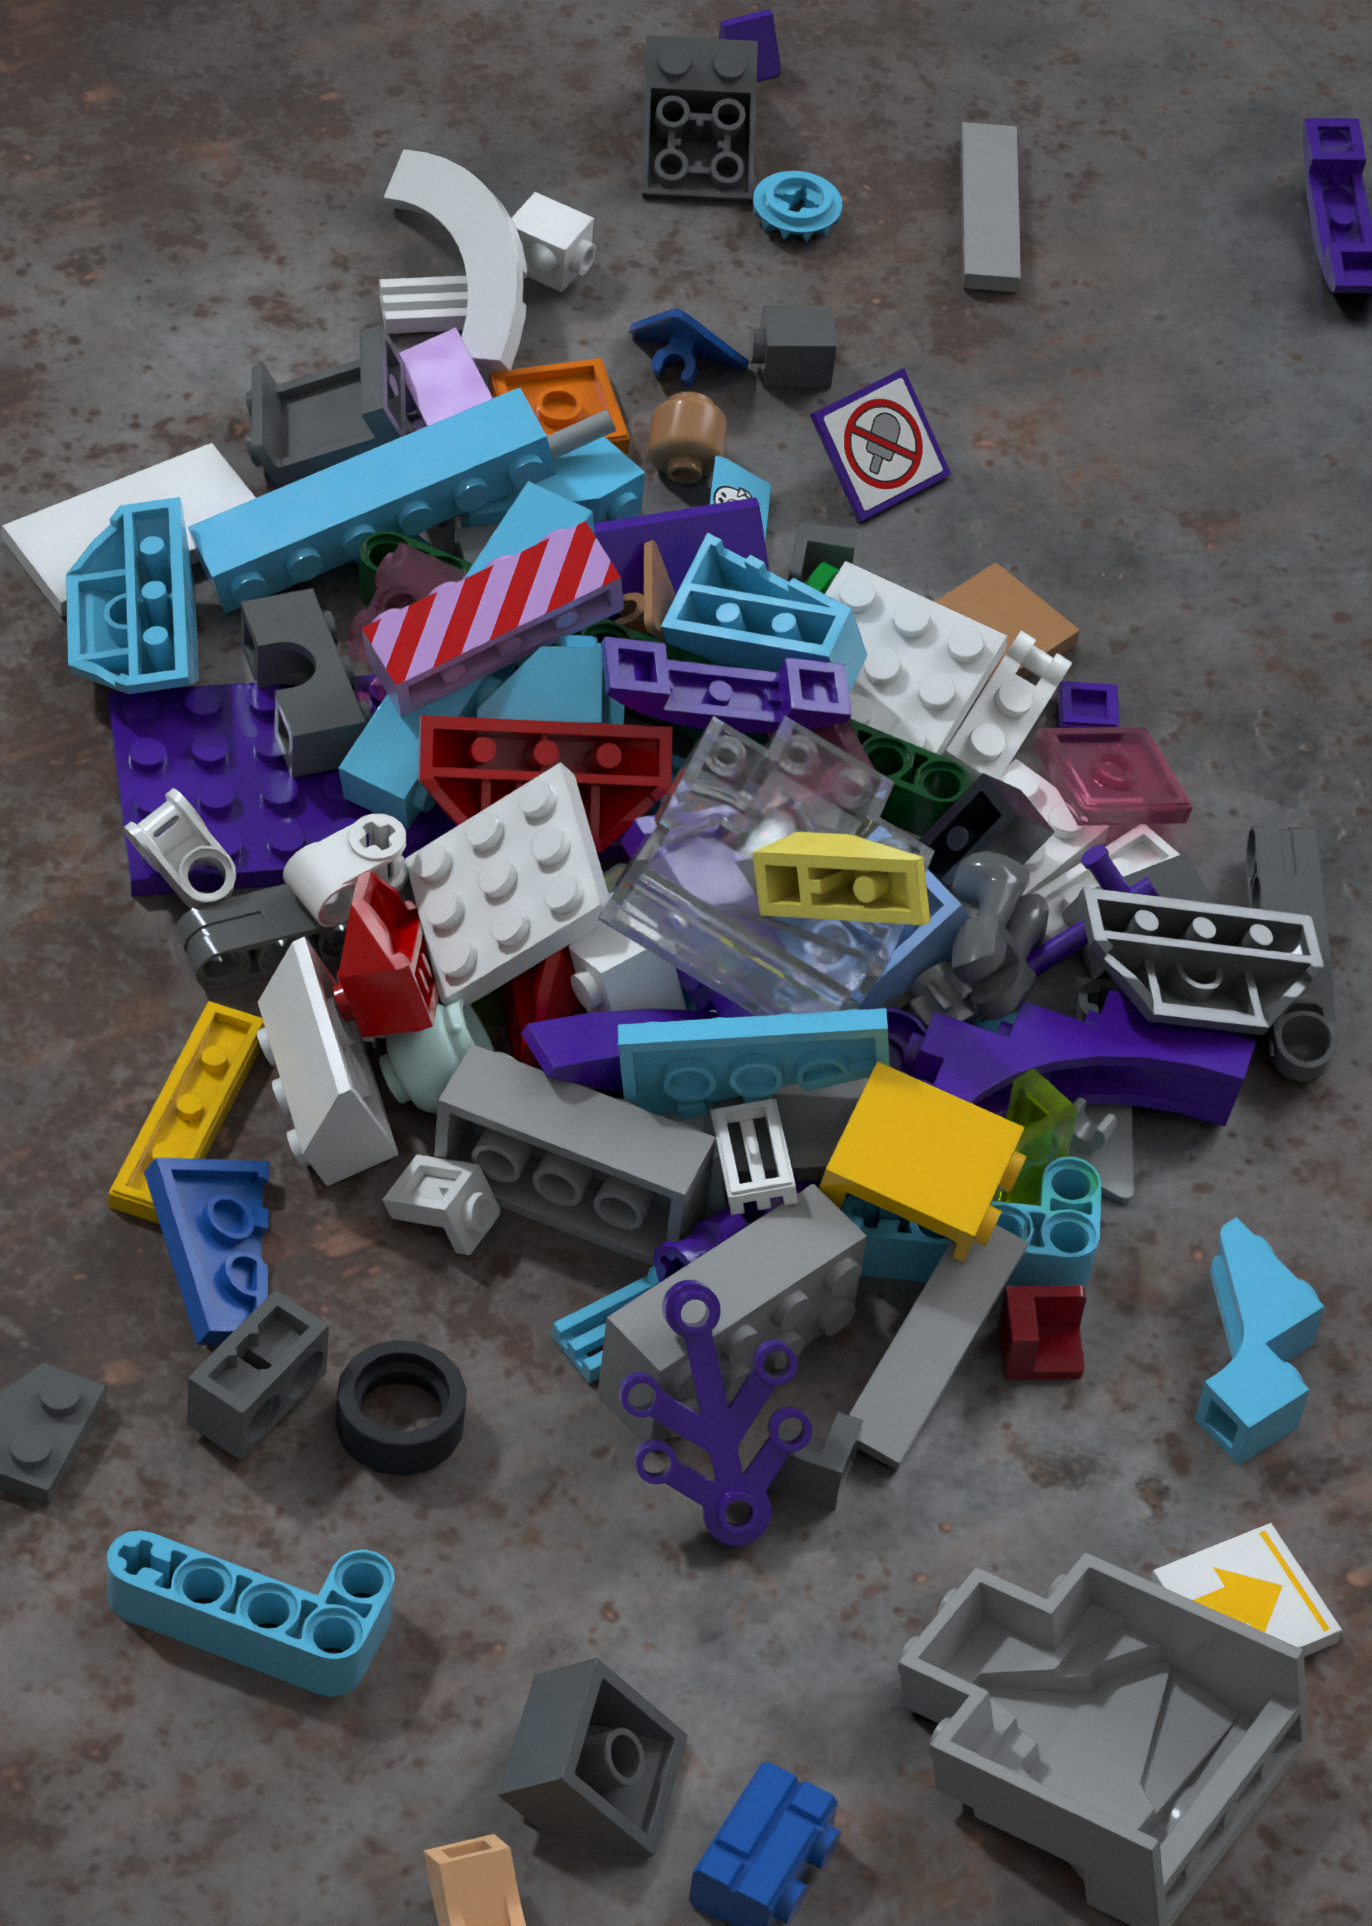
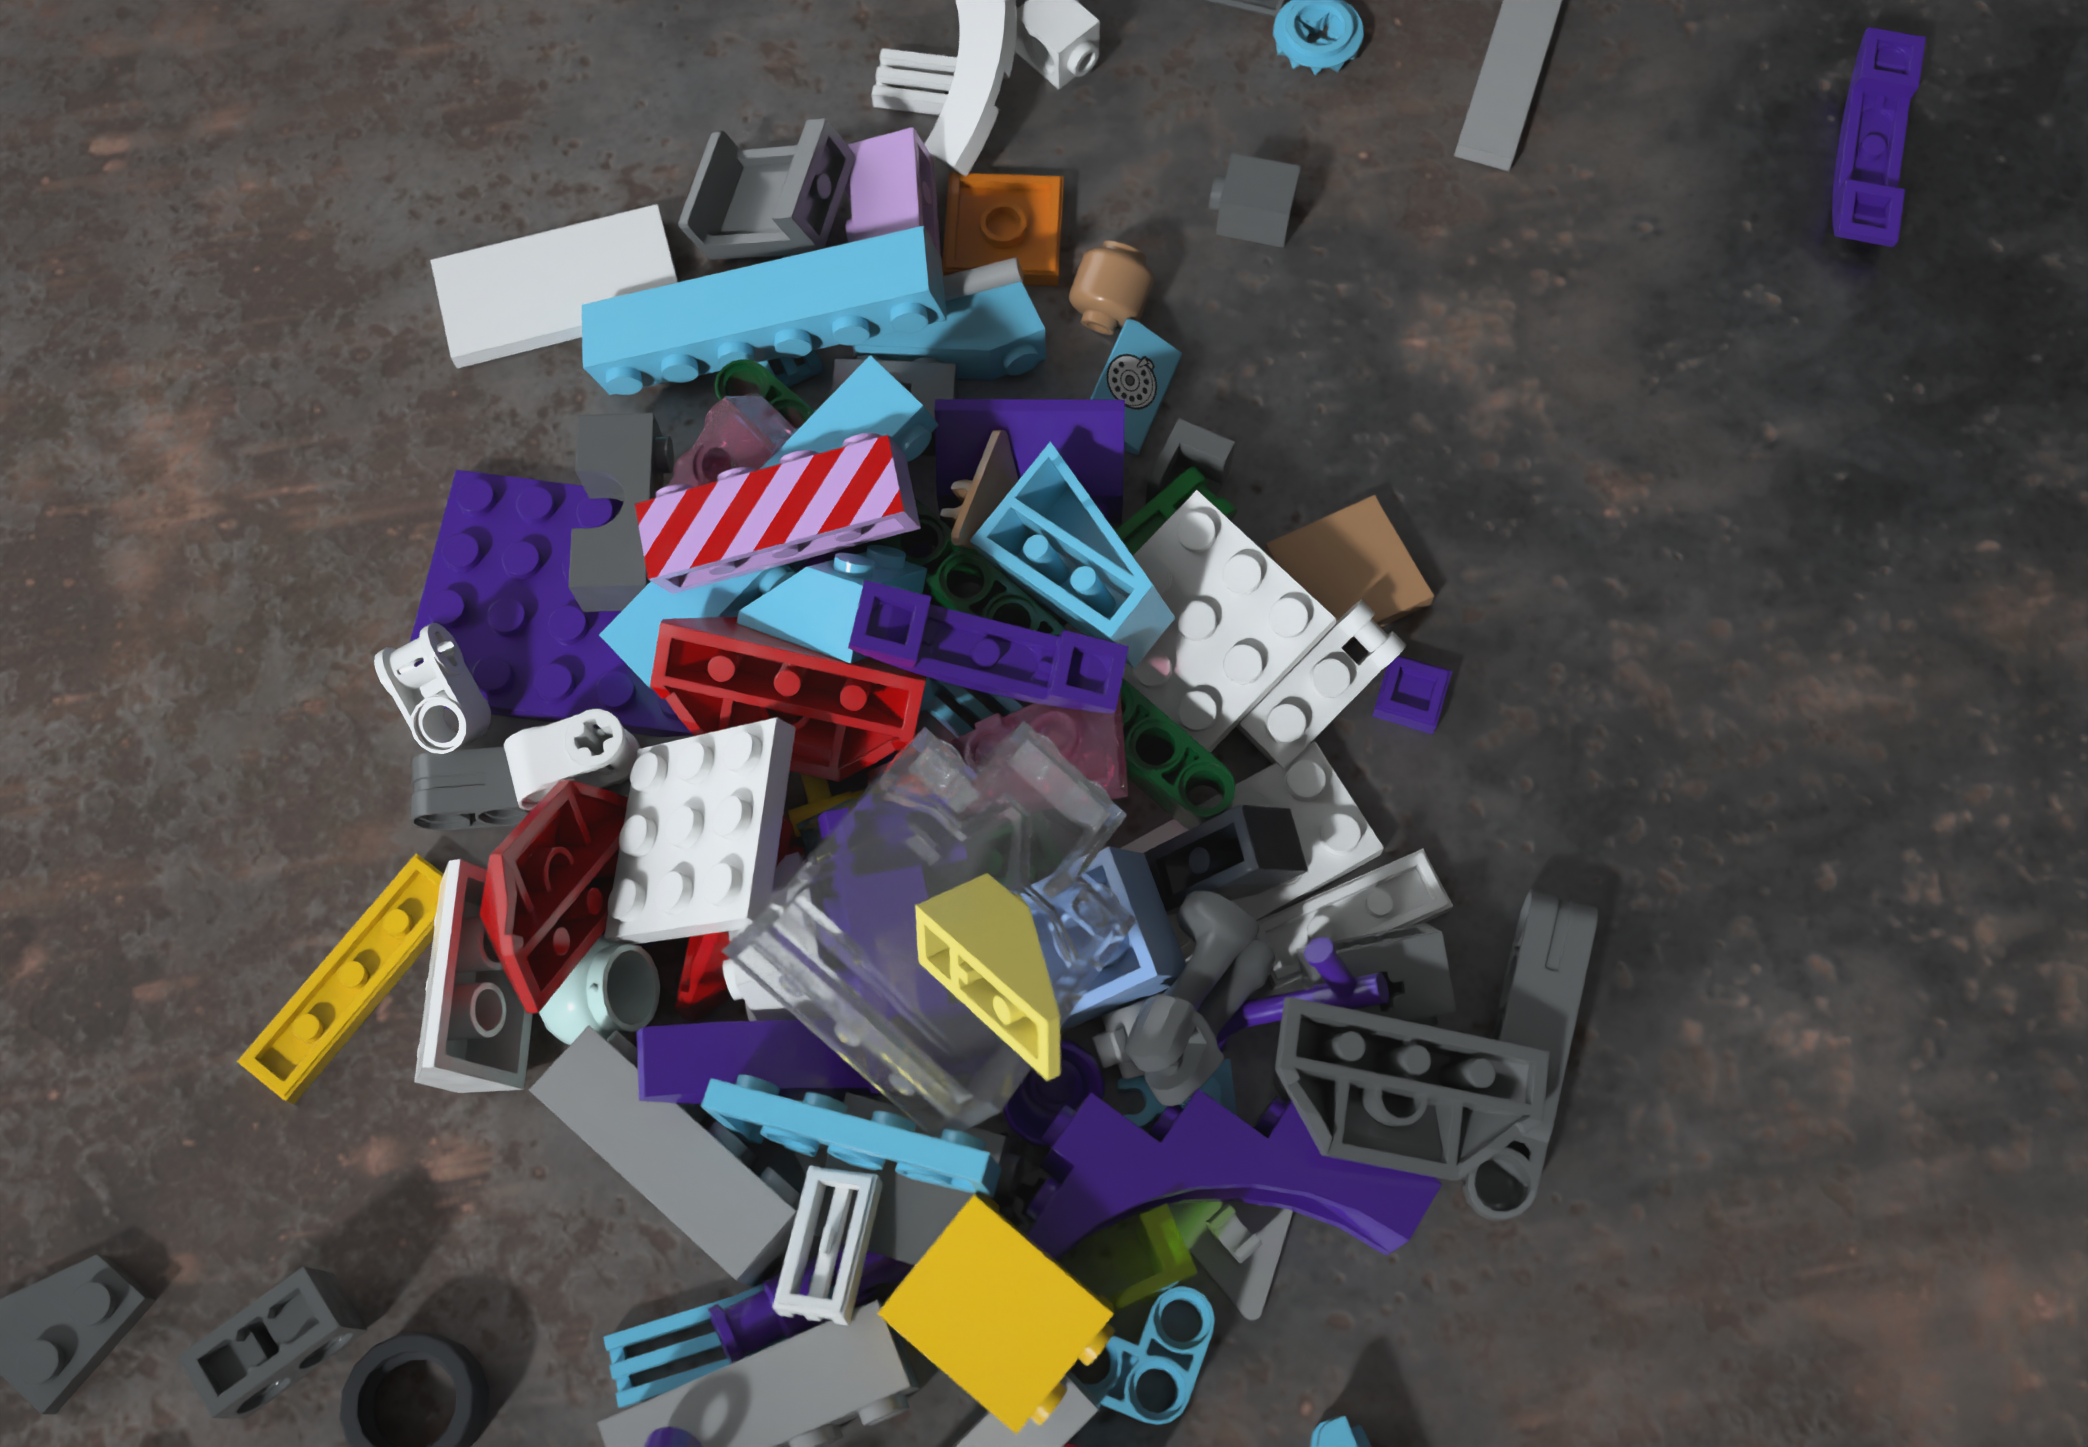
camera: 25 degrees right, 20 degrees up
medium azure wedge [66,497,199,694] -> none
blue wing [144,1158,269,1345] -> none
white bracket [382,1155,500,1255] -> none
blue piece [628,308,749,388] -> none
piece [810,368,951,522] -> none
clear pink tile [1033,727,1193,826] -> none

